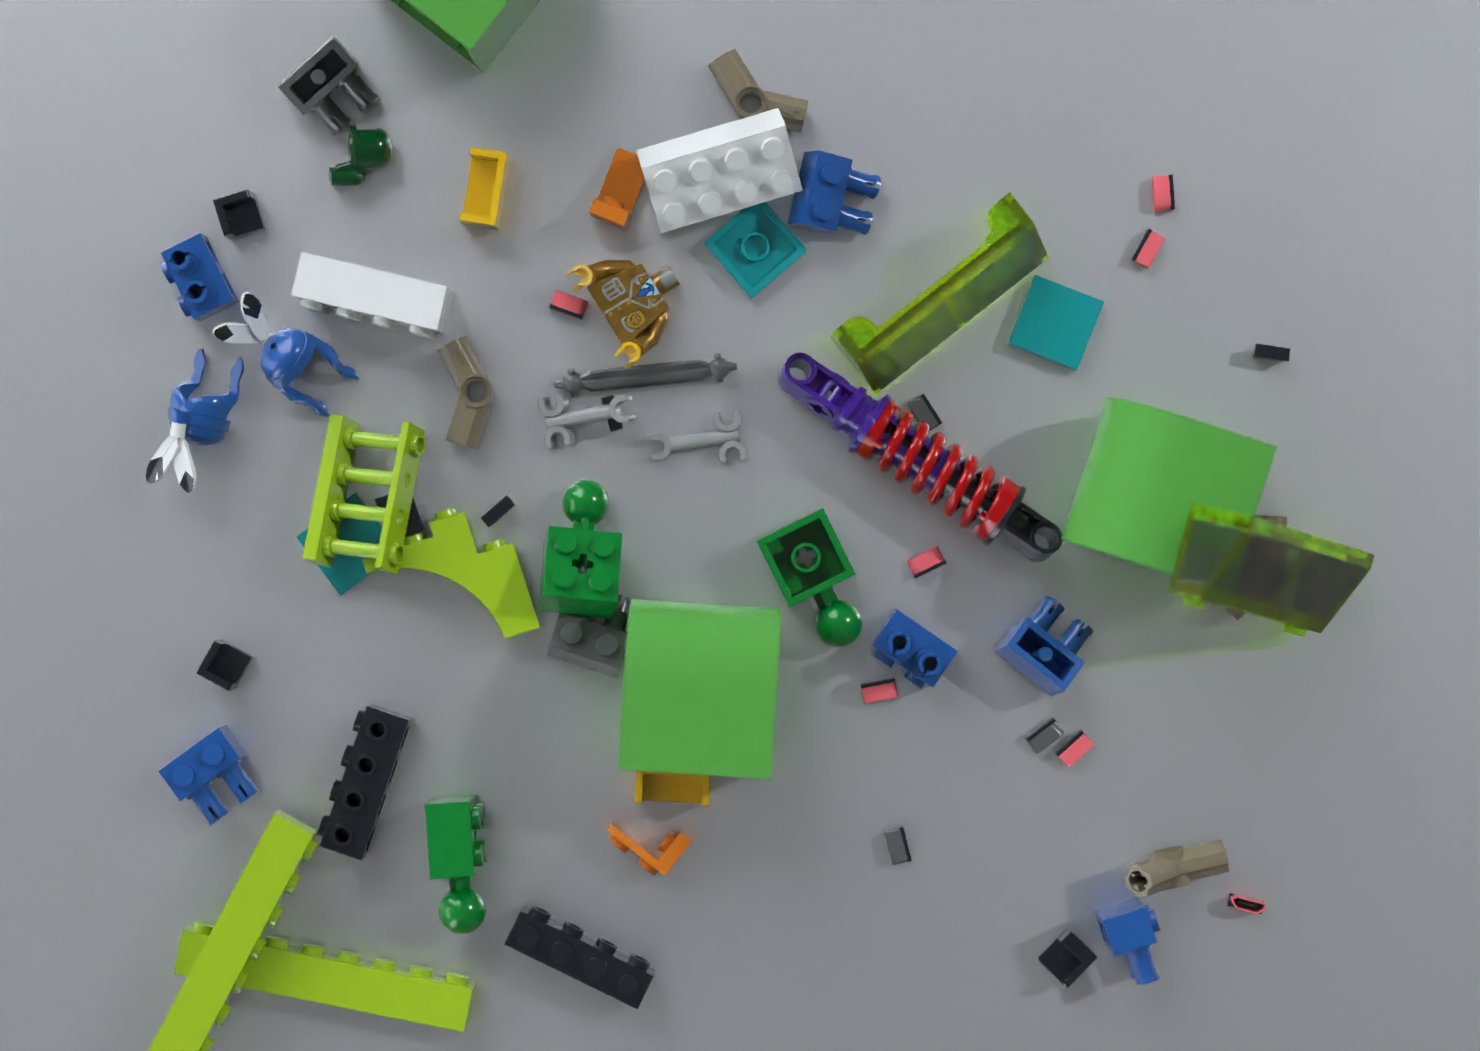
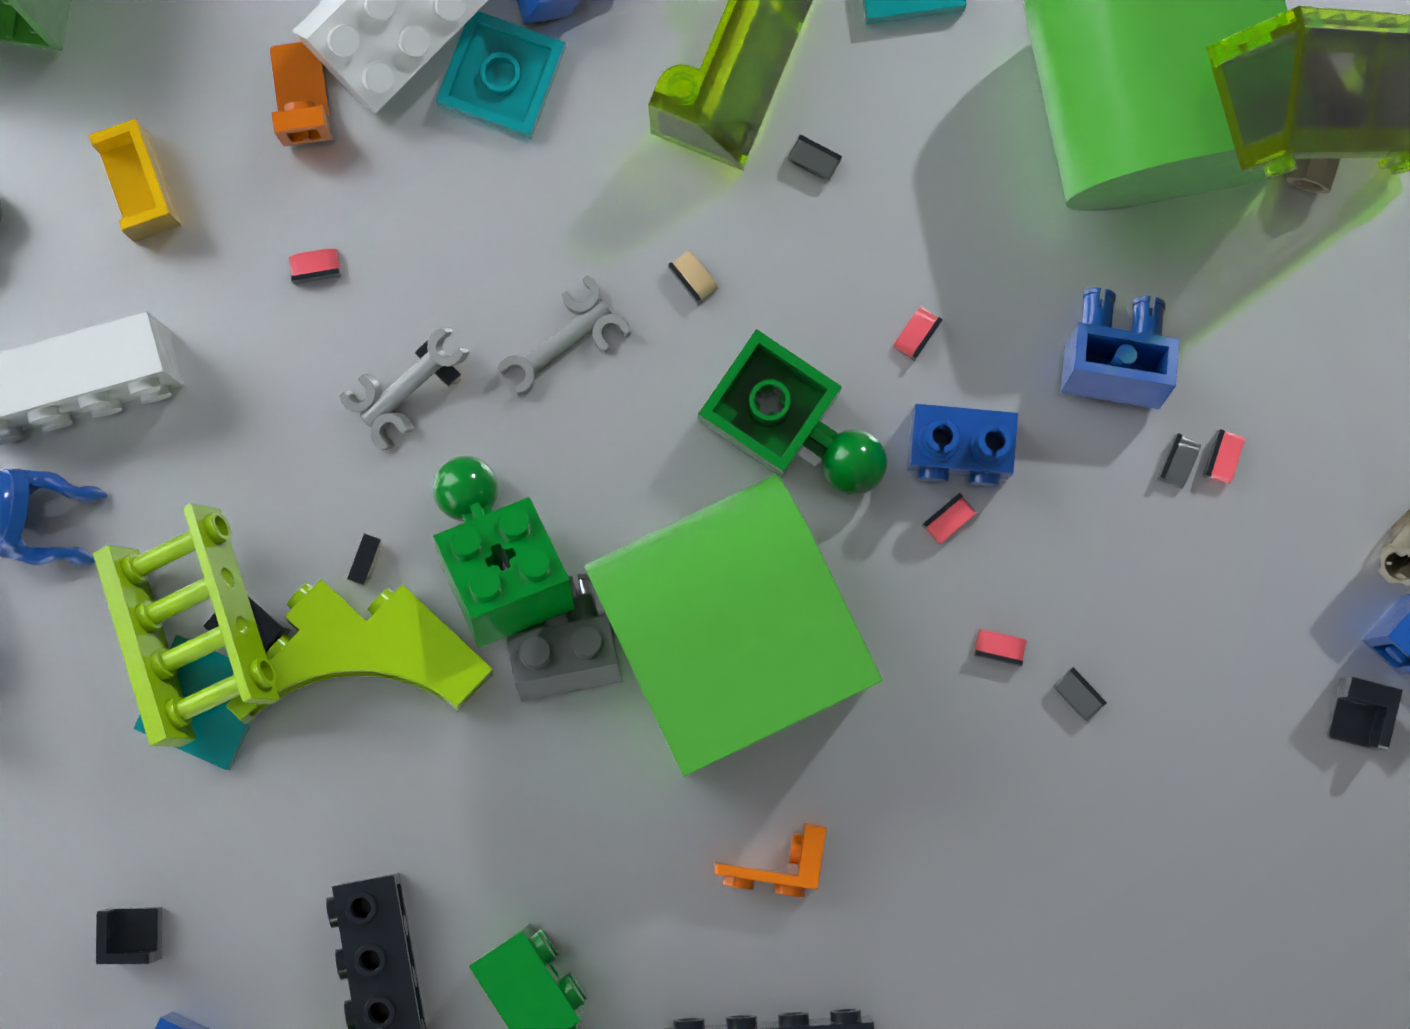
camera: 25 degrees left, 5 degrees down
dark tan piece [437,336,495,450] -> none
dark grey wheel [554,353,737,397] -> none
pearl gold torso [566,260,680,369] -> none
yellow panel [635,771,710,806] -> none
piece [778,353,1062,562] -> none
none -> tan piece [668,250,718,305]
none -> coral piece [973,629,1027,667]

